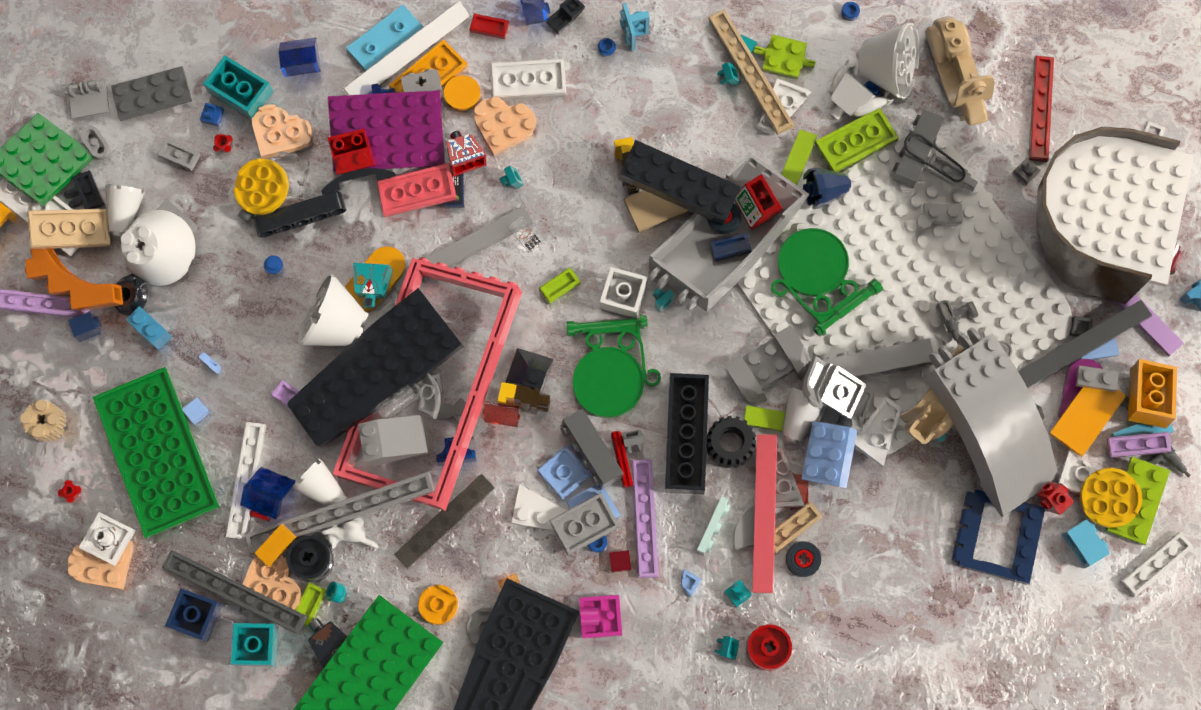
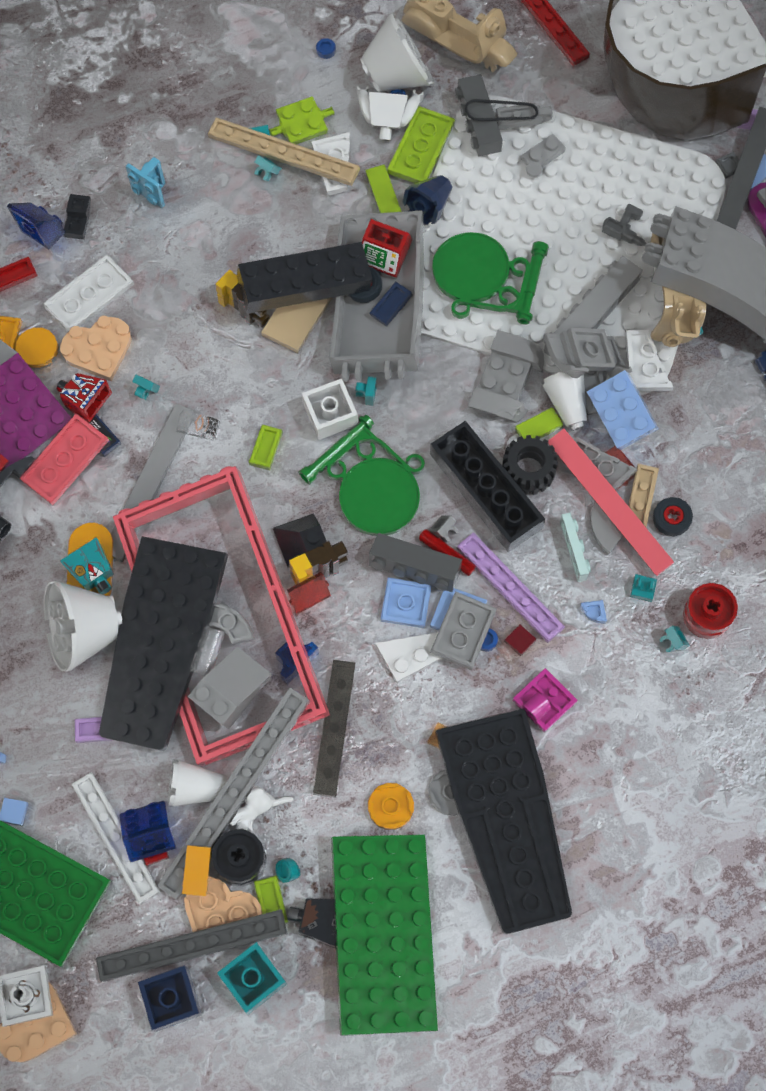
camera: 40 degrees left, 5 degrees down
light grey hinge [439,398,488,439] -> none
blue plate [598,38,616,56] -> none
dark grey tile [1013,158,1041,185] -> none

